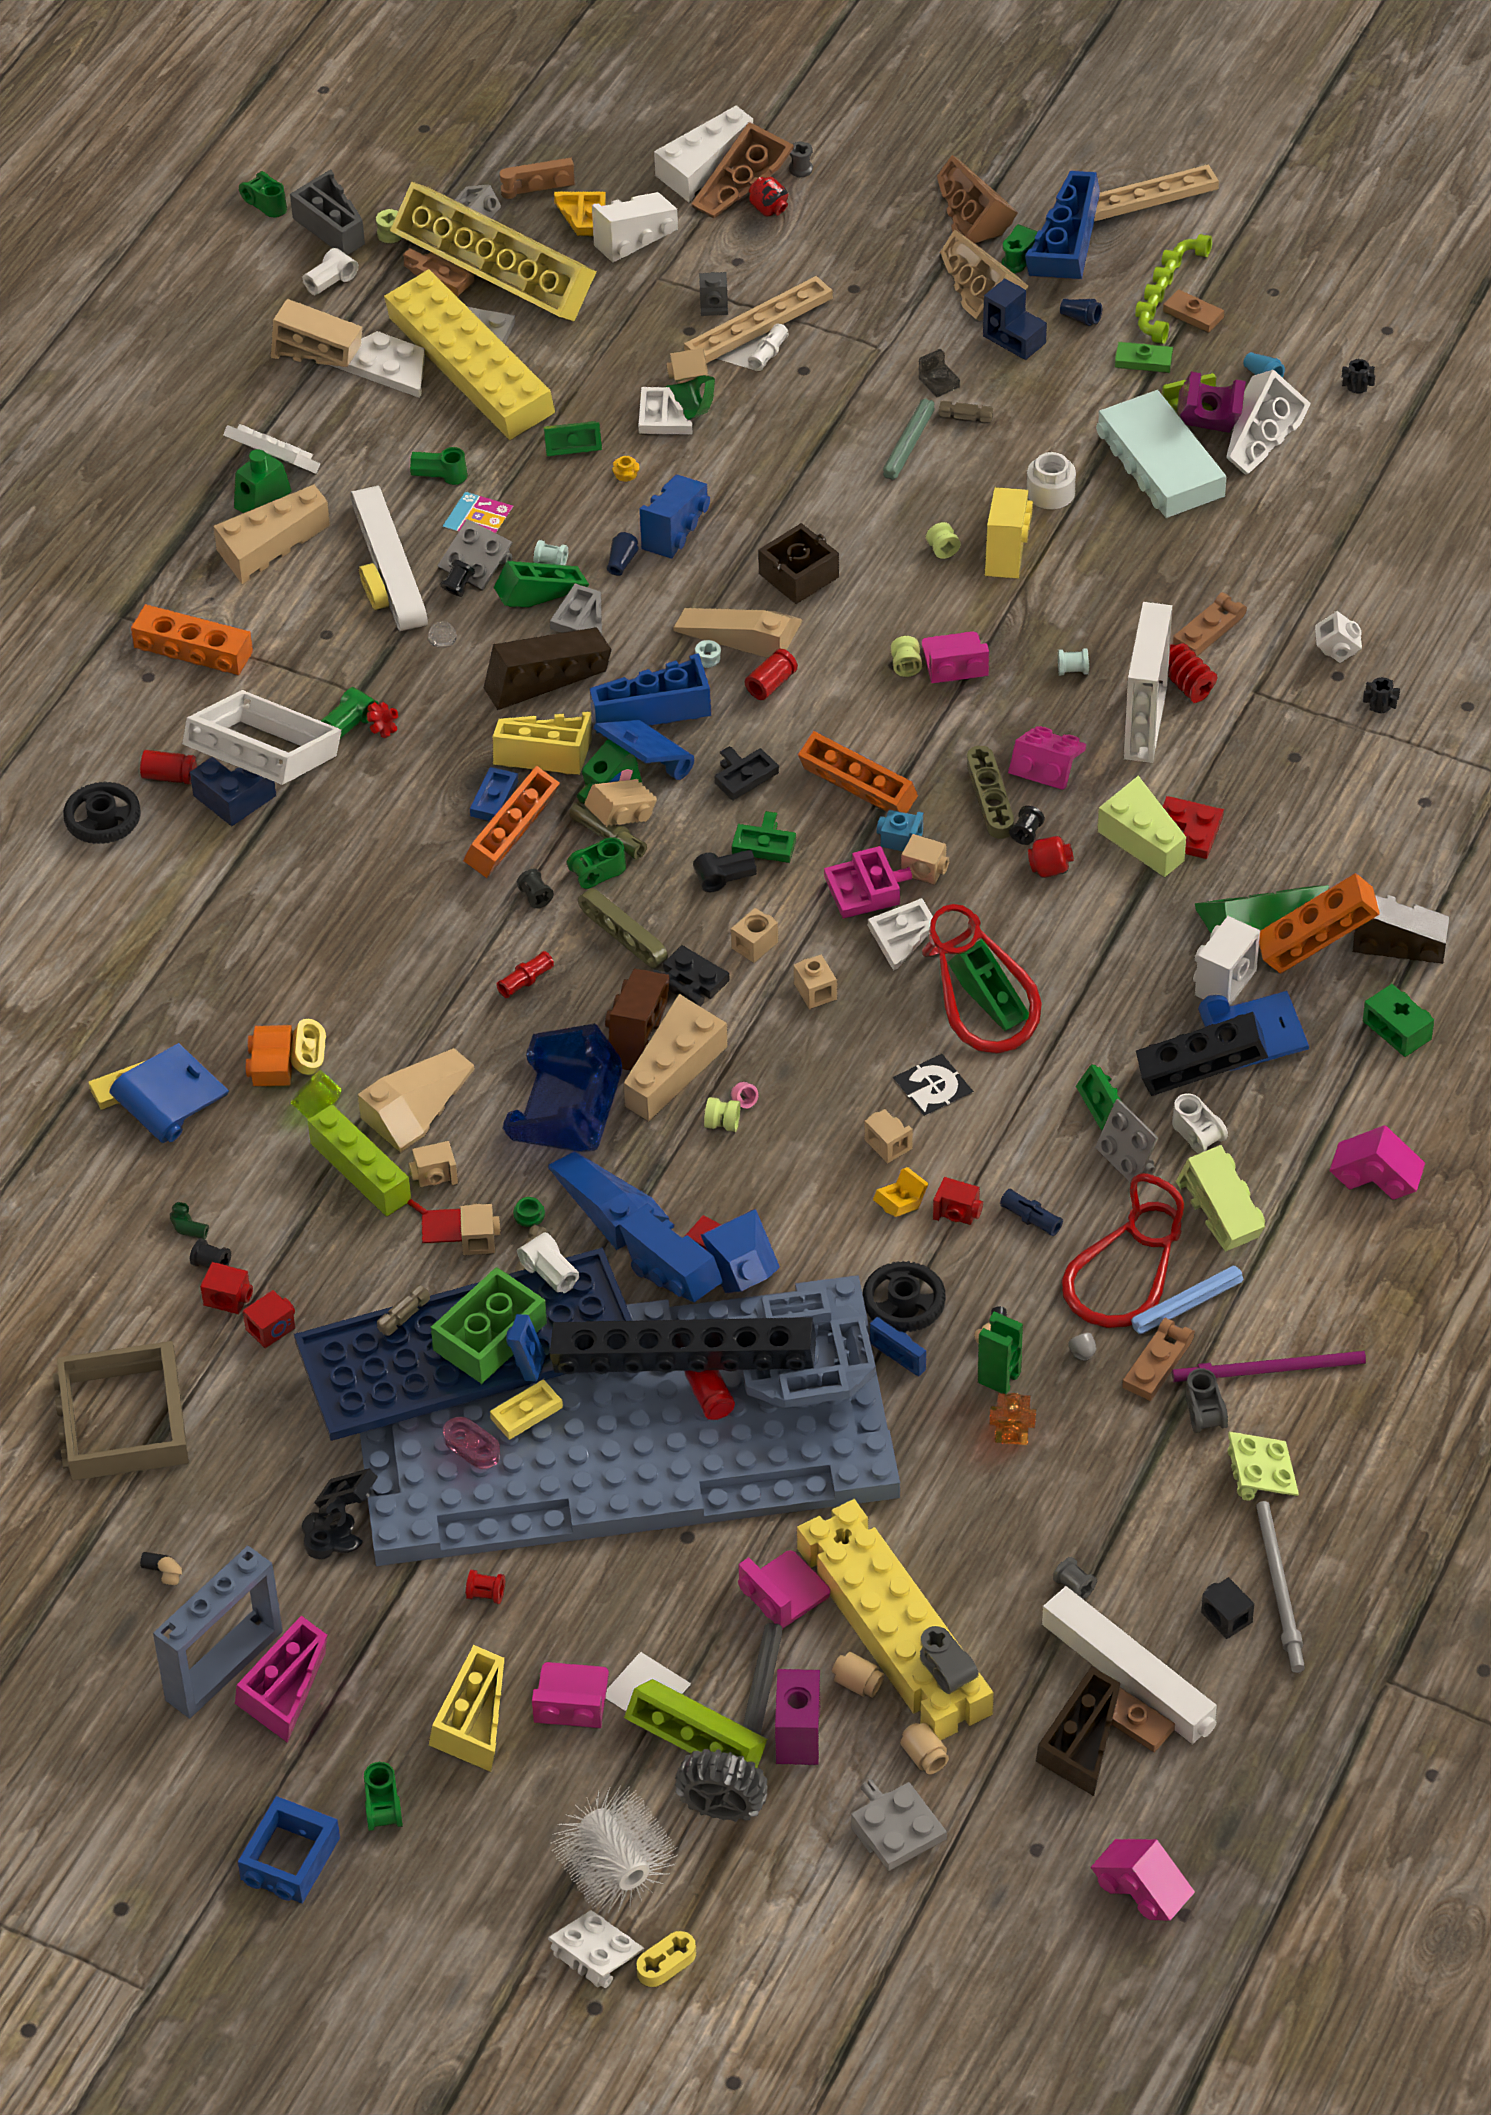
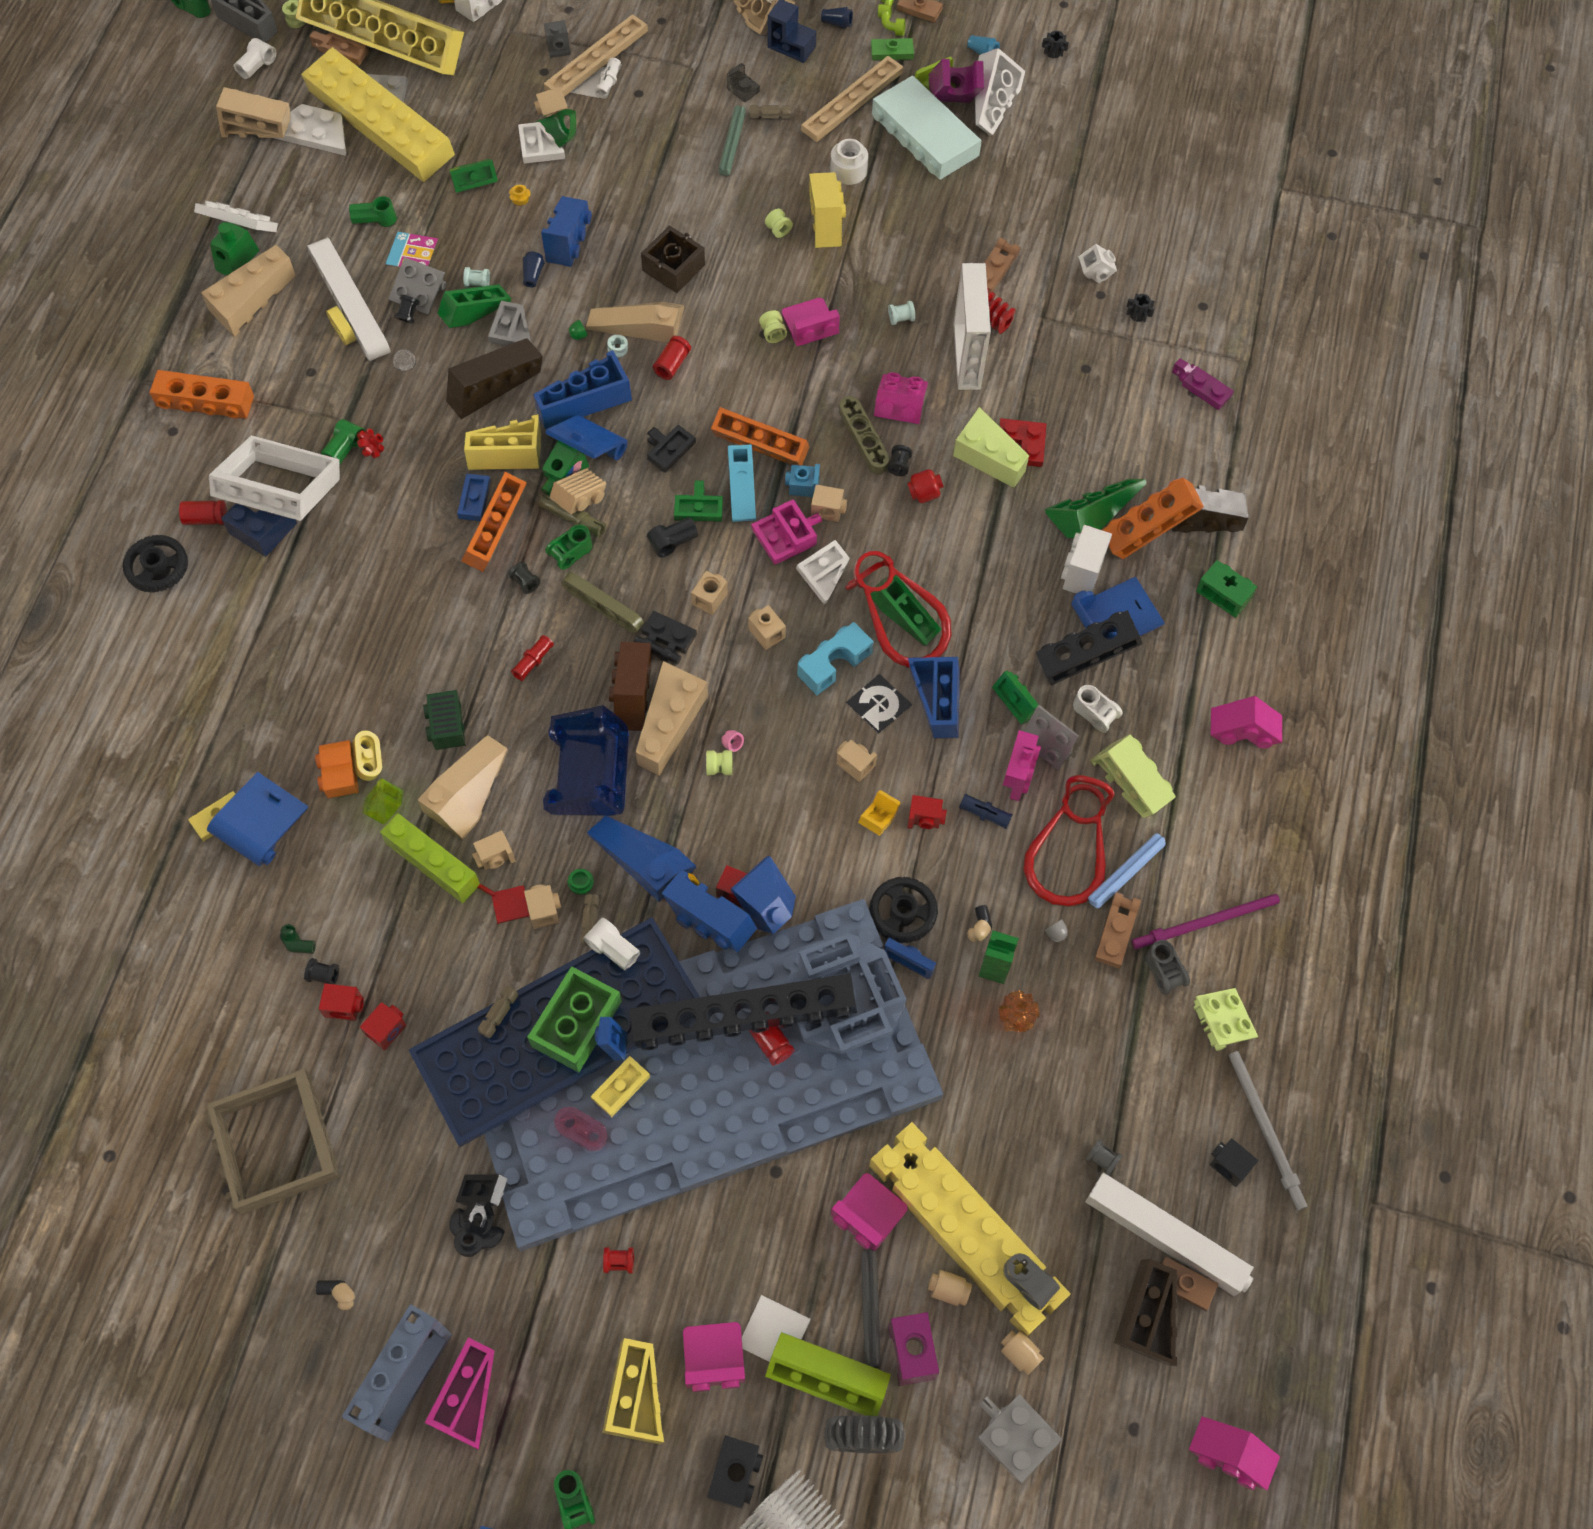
camera: 15 degrees left, 15 degrees up
none -> dark green brick [423,690,466,750]
none -> green hinge [569,320,588,340]
none -> black brick [707,1435,763,1509]
none -> medium azure slope [728,444,756,522]
none -> medium azure arch [797,622,874,696]
none -> tan plate [801,56,903,142]
none -> blue wedge [908,657,960,738]
none -> dark pink plate [1003,730,1041,801]
none -> magenta hinge [1172,358,1234,410]

